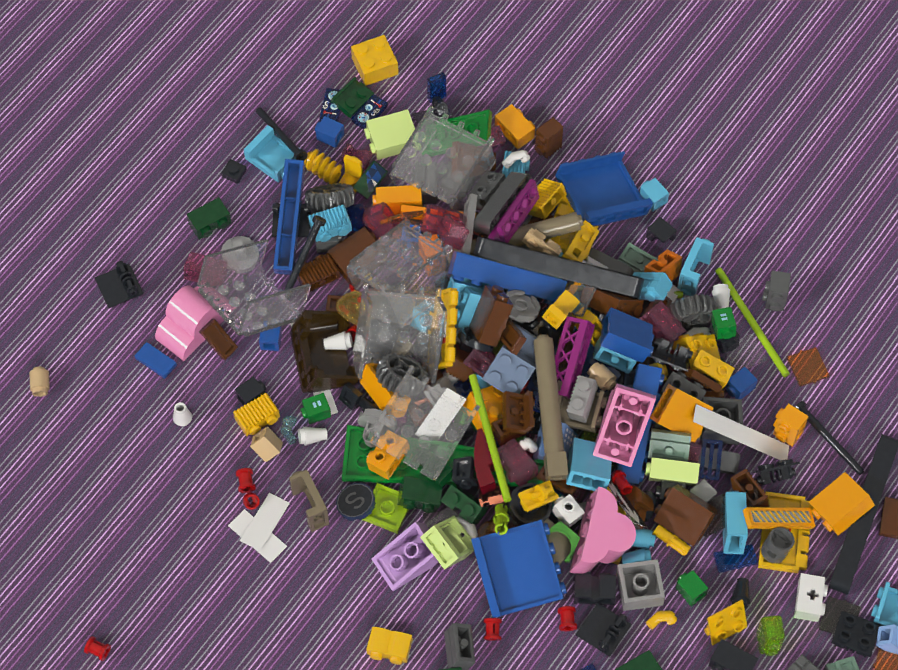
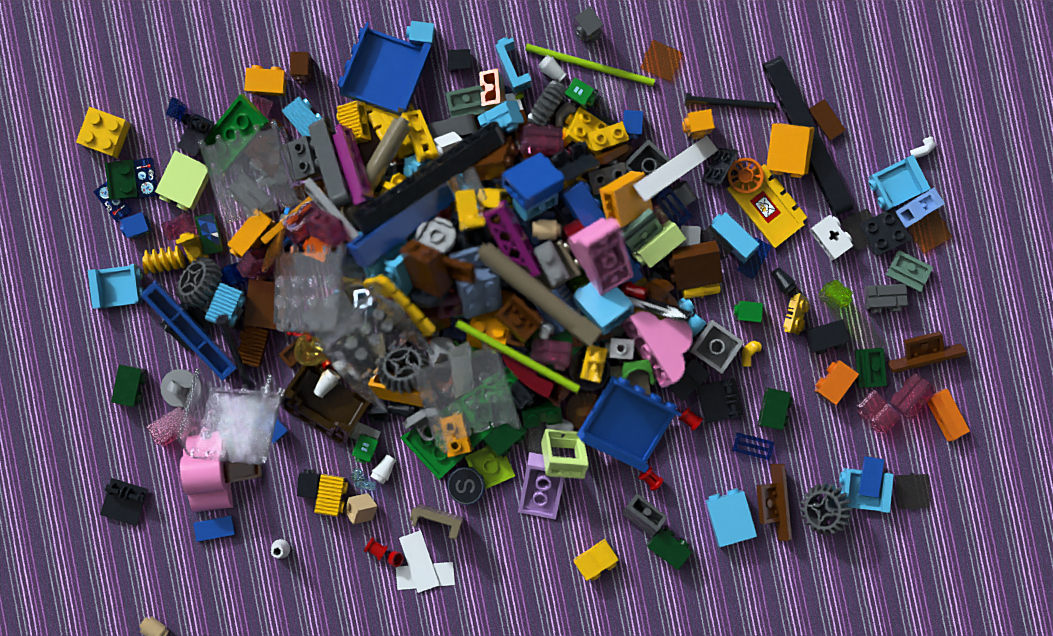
camera: 50 degrees left, 25 degrees up
black plate [221,159,247,184] -> none
black bar [256,107,307,160] -> none
lime pin [493,503,509,535] -> none
white arm [502,150,530,169] -> none
tan hinge [522,228,562,256] -> none
reddish brown brick [730,469,770,507] -> none
tile [743,507,816,529] -> none
dark grey wheel [761,527,795,564] -> none
none -> orange wheel [727,158,764,194]

